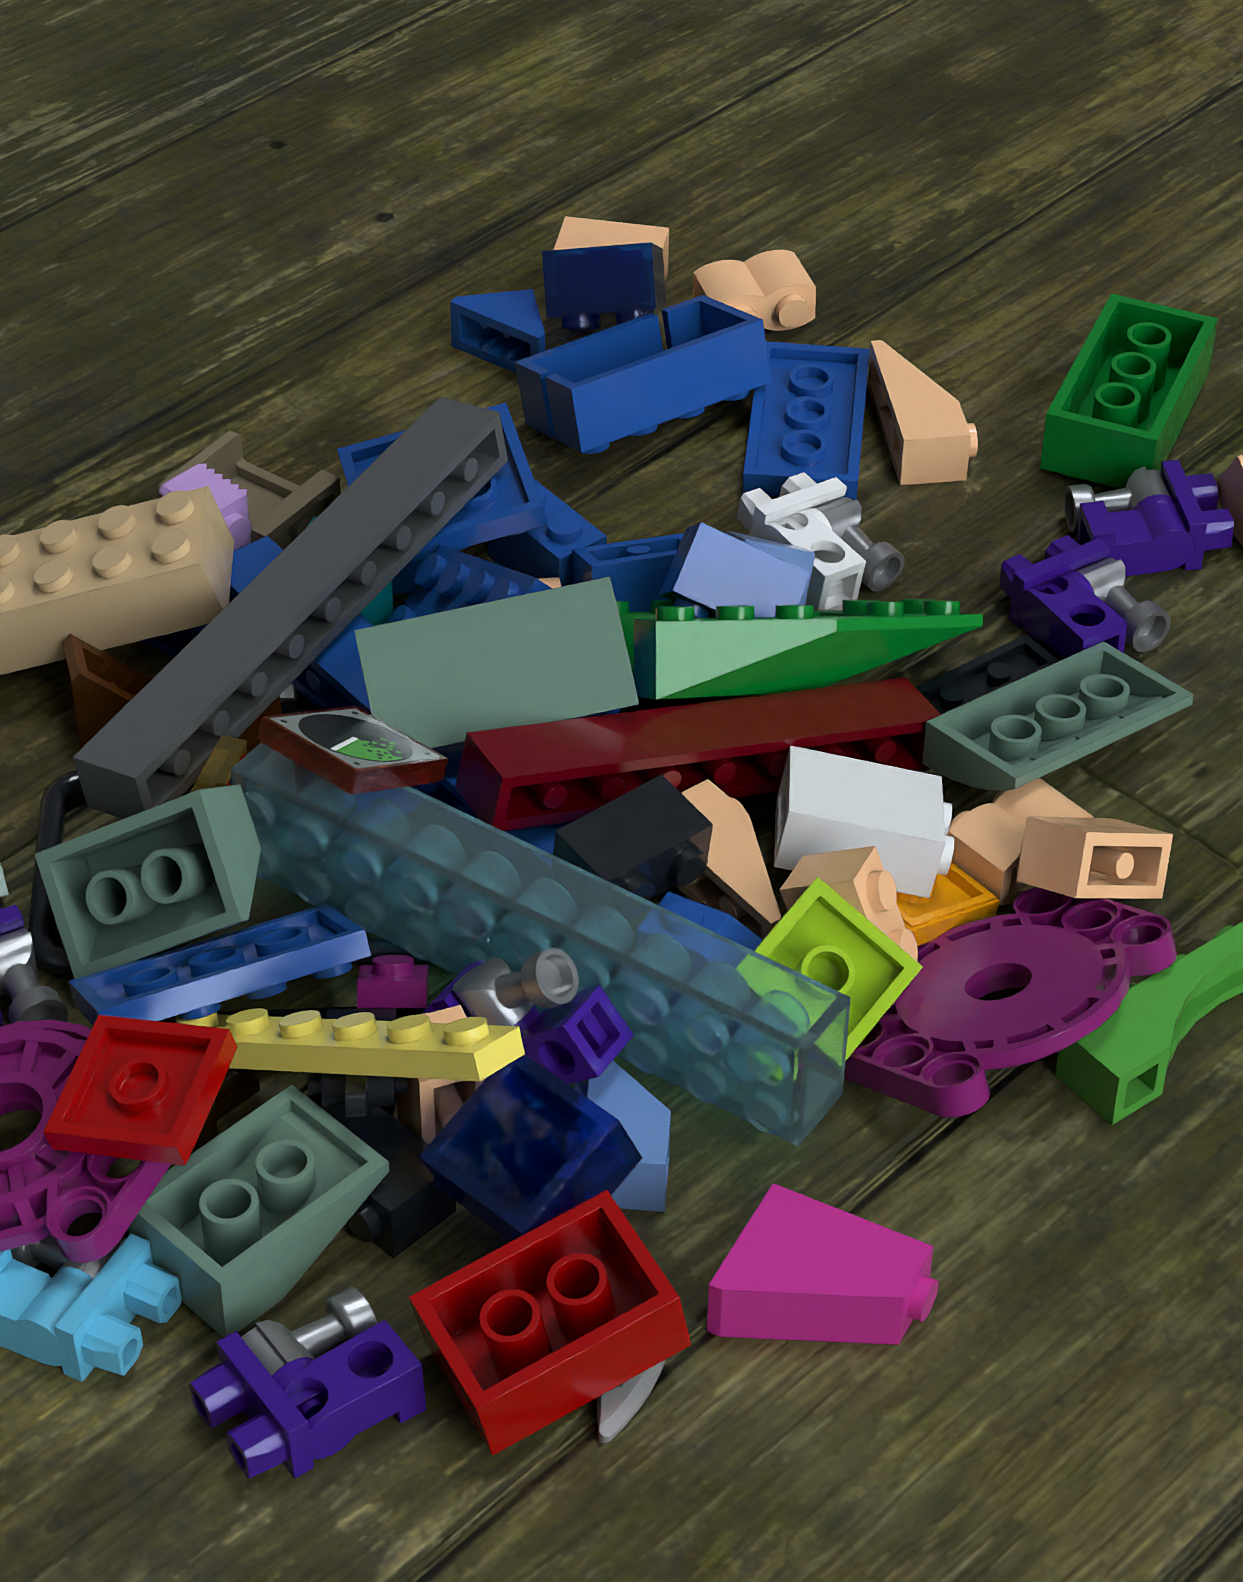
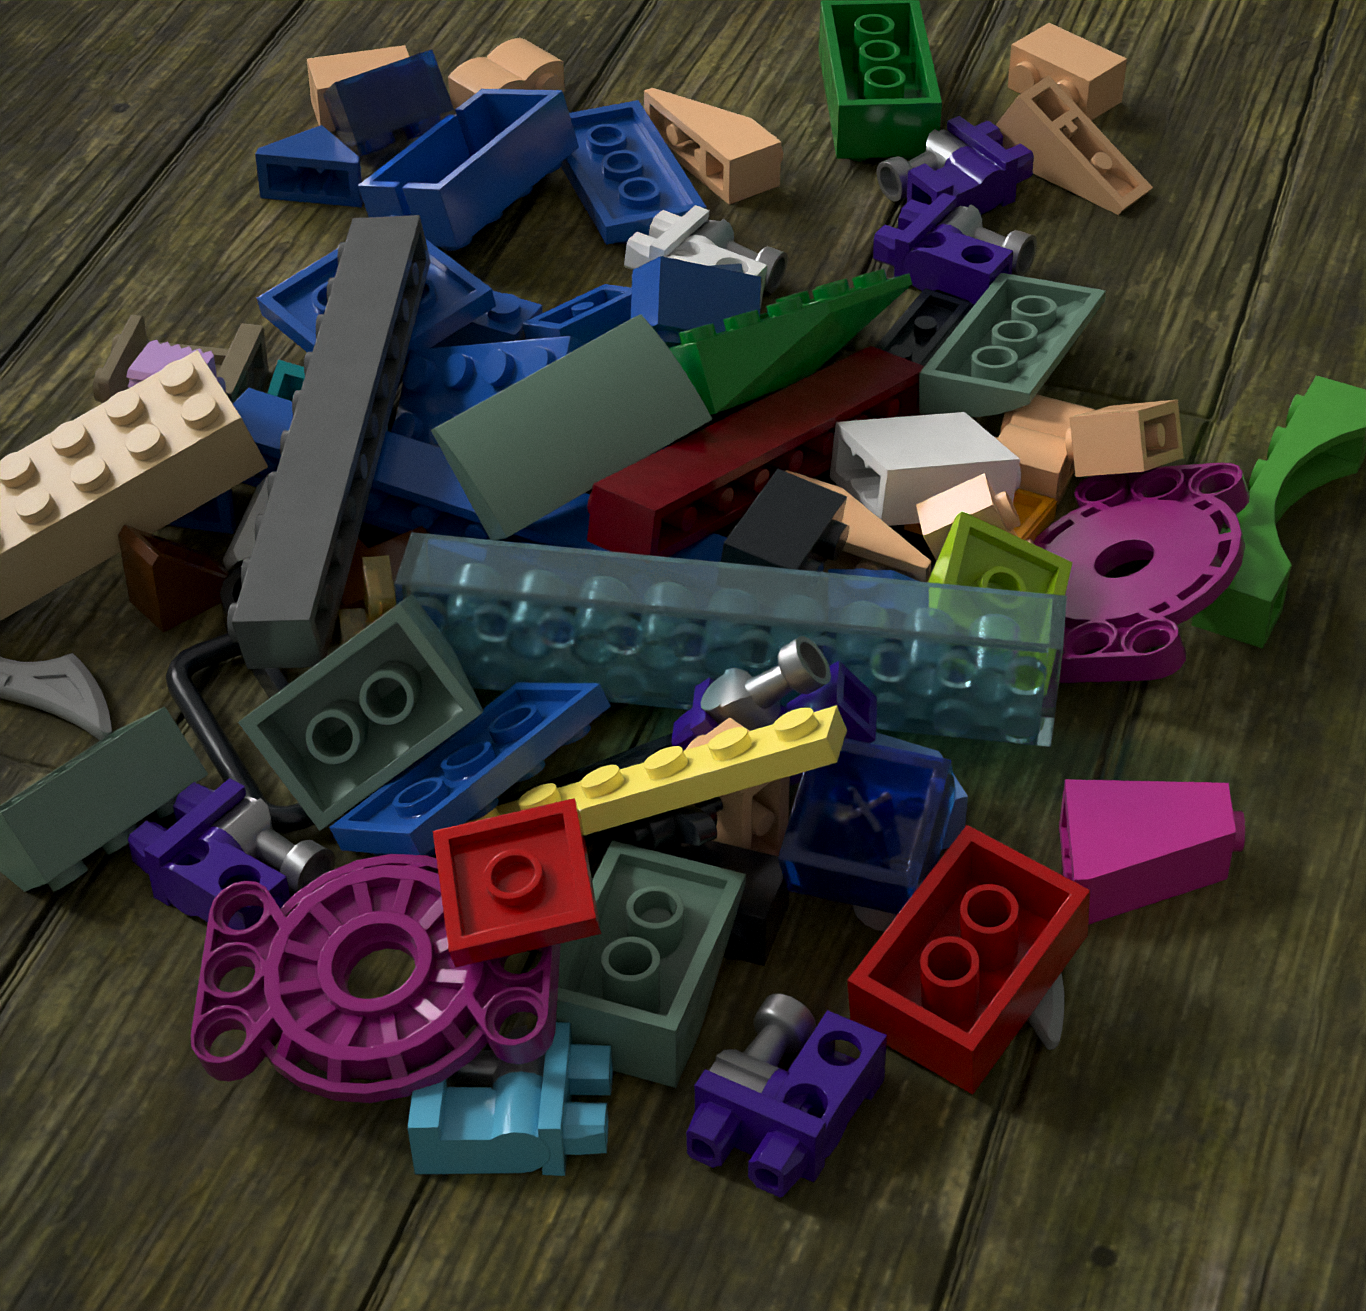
camera: 25 degrees left, 0 degrees up
tile [257,706,448,795] -> none
magenta plate [357,955,429,1008] -> none

